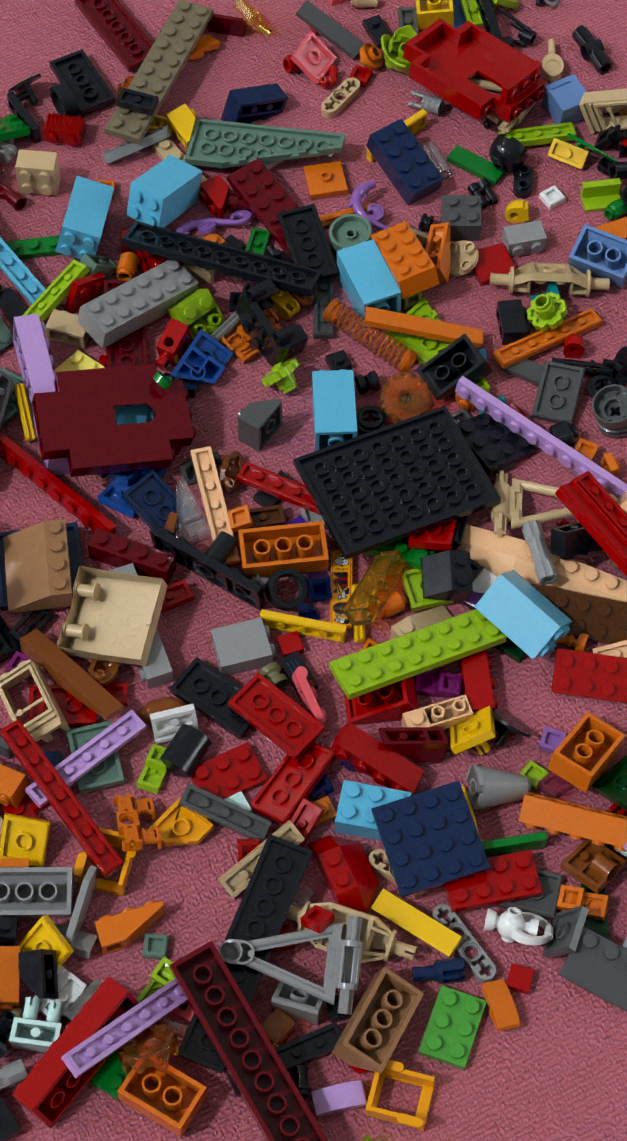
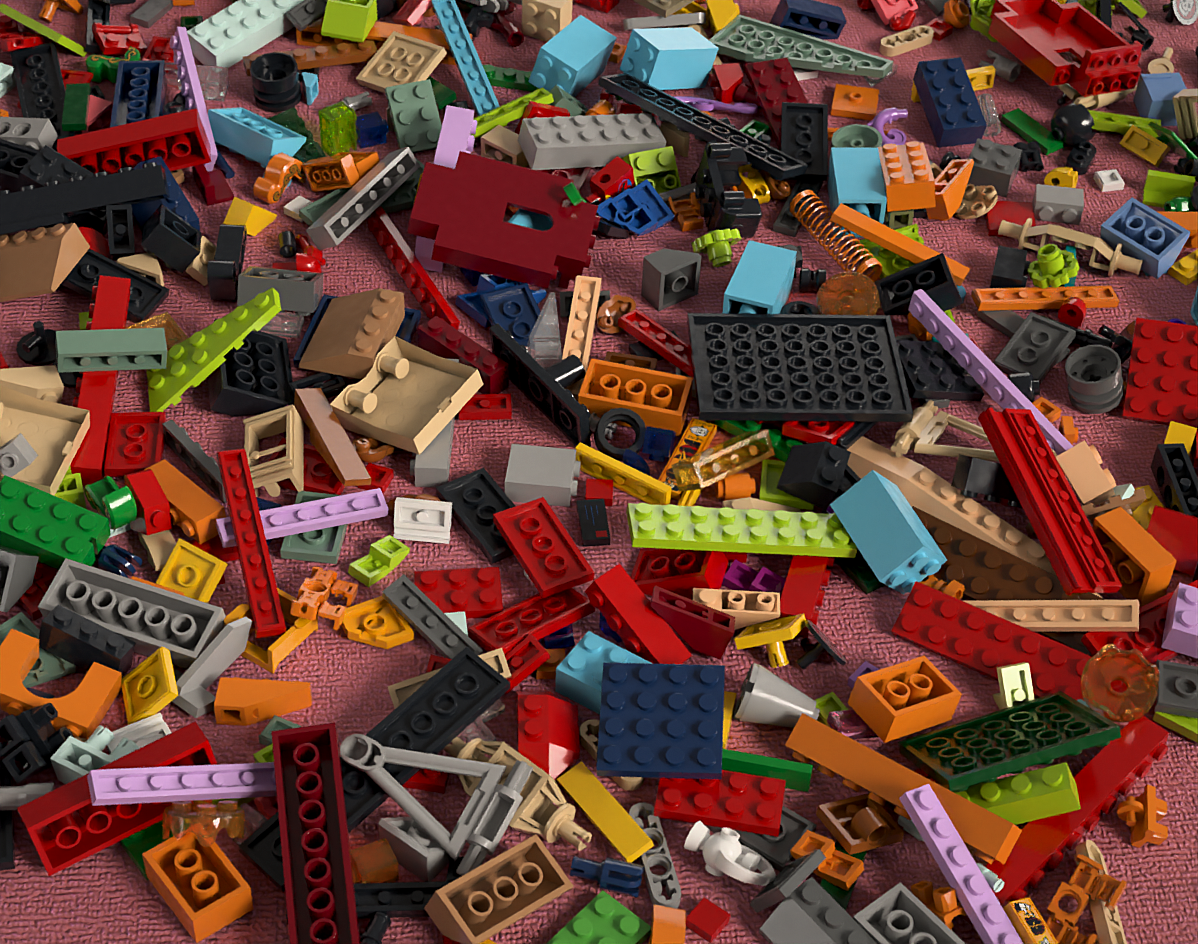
camera: 20 degrees right, 15 degrees down
black slope [18,949,58,999] -> none
black brick [160,724,212,778] -> none
dark orange tile [164,512,178,535] -> none
orange plate [227,505,253,533] -> none
olive wheel [259,662,289,690] -> none
coral plate [292,666,327,725] -> none
red tile [300,905,335,934] -> none
light grey axle [522,520,558,585] -> none

